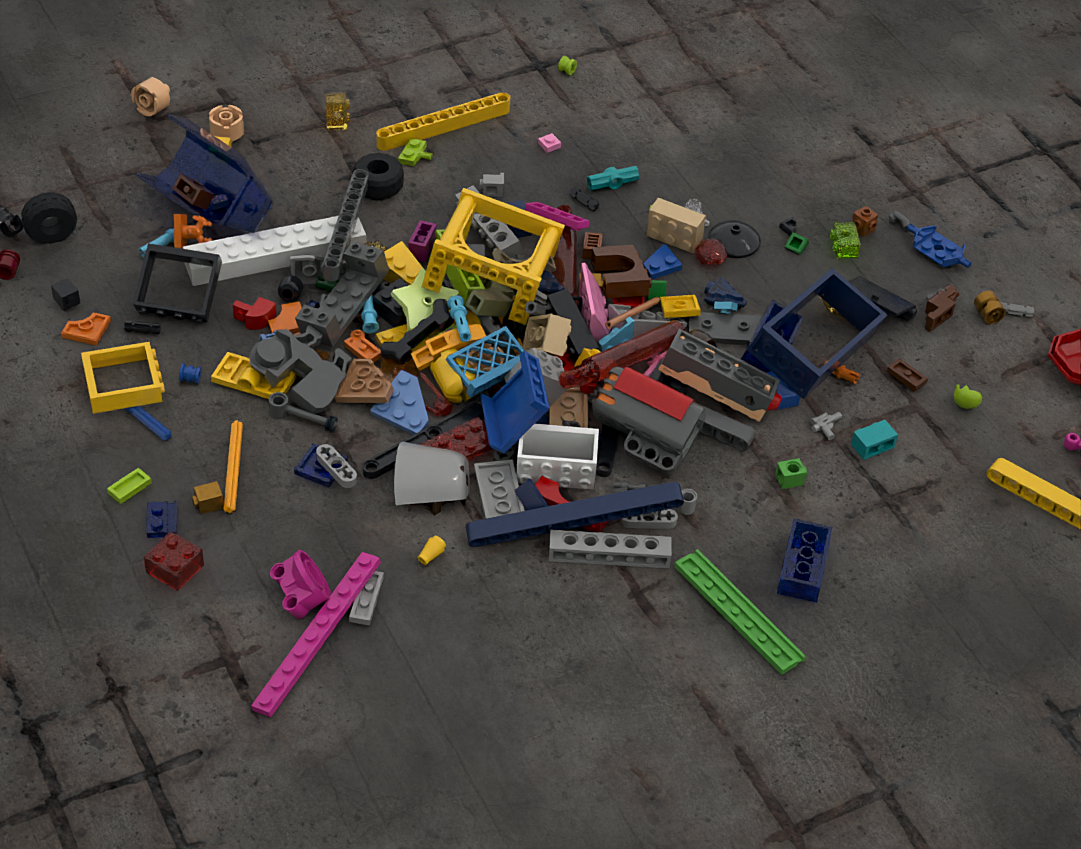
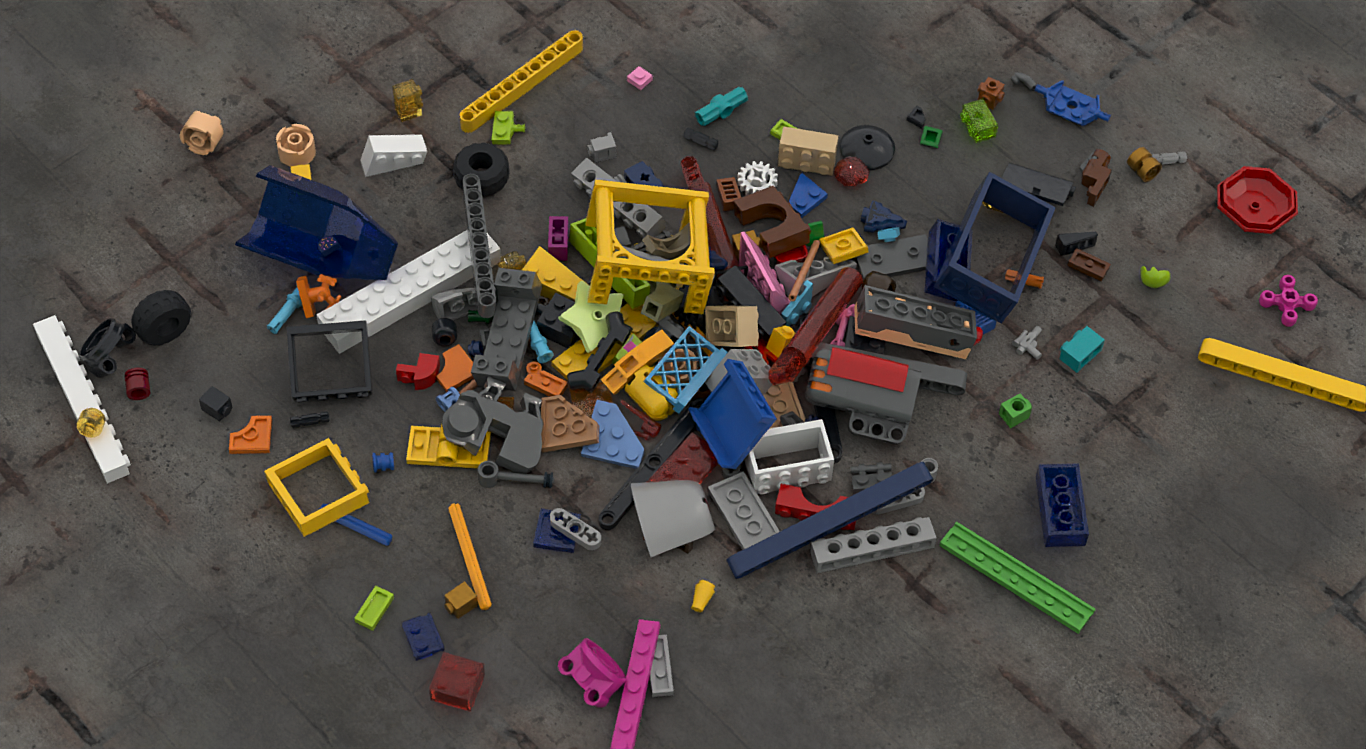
camera: 15 degrees left, 10 degrees up
reddish brown brick [172,174,215,210] -> none
medium azure pin [447,295,471,342] -> none
dark blue tile [514,479,548,510] -> none
dark pink plate [525,202,589,231] -> none
dark grey bar [525,301,550,316] -> none
clear plate [685,199,710,227] -> none
none -> white wedge [361,135,427,177]
none -> white gear [737,161,778,196]
none -> black slope [1055,231,1098,256]

